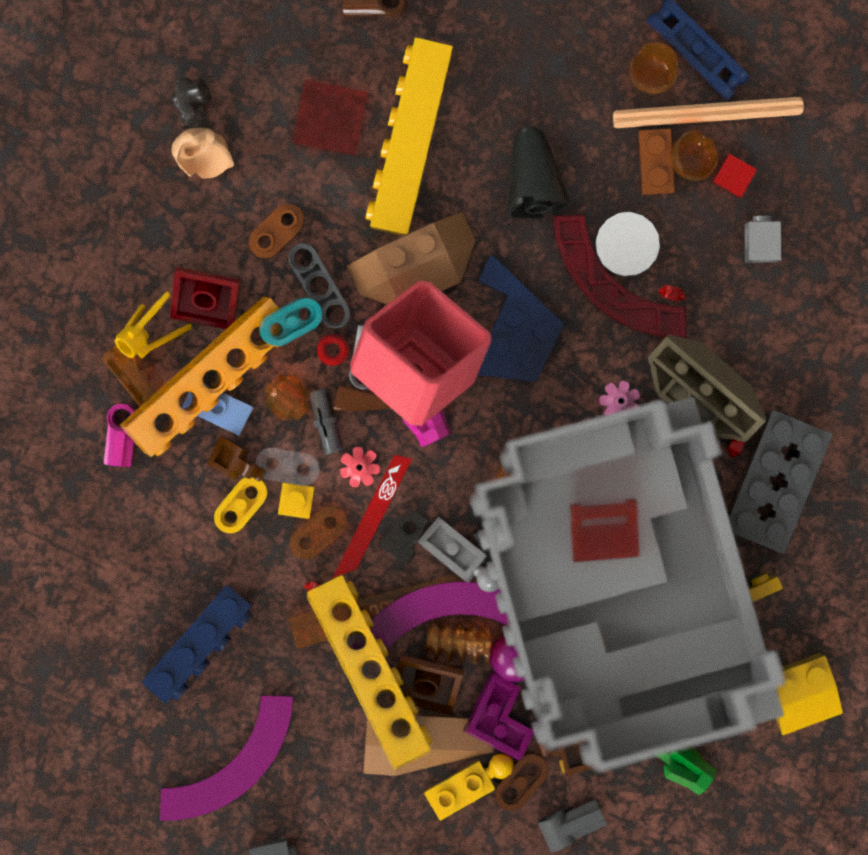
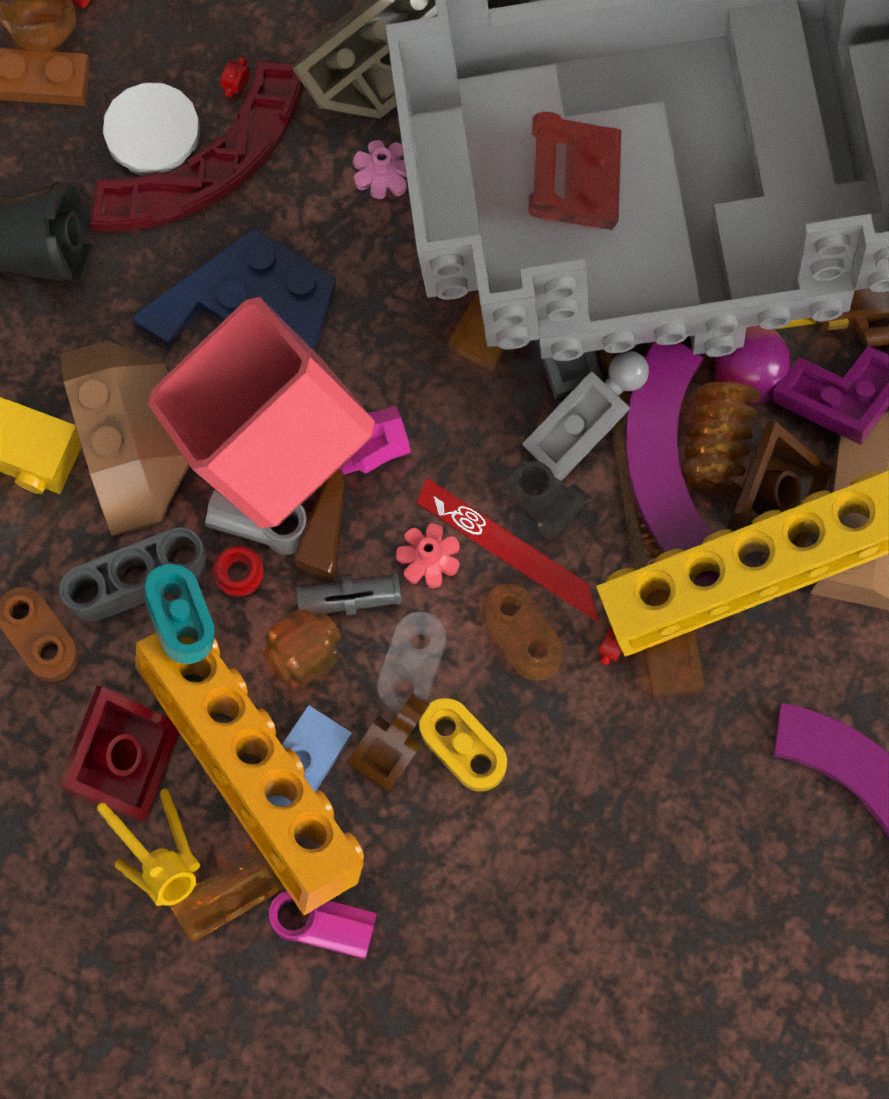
camera: 80 degrees left, 15 degrees down
dark blue brick [141,583,254,704] -> none
yellow plate [278,482,315,519] -> none

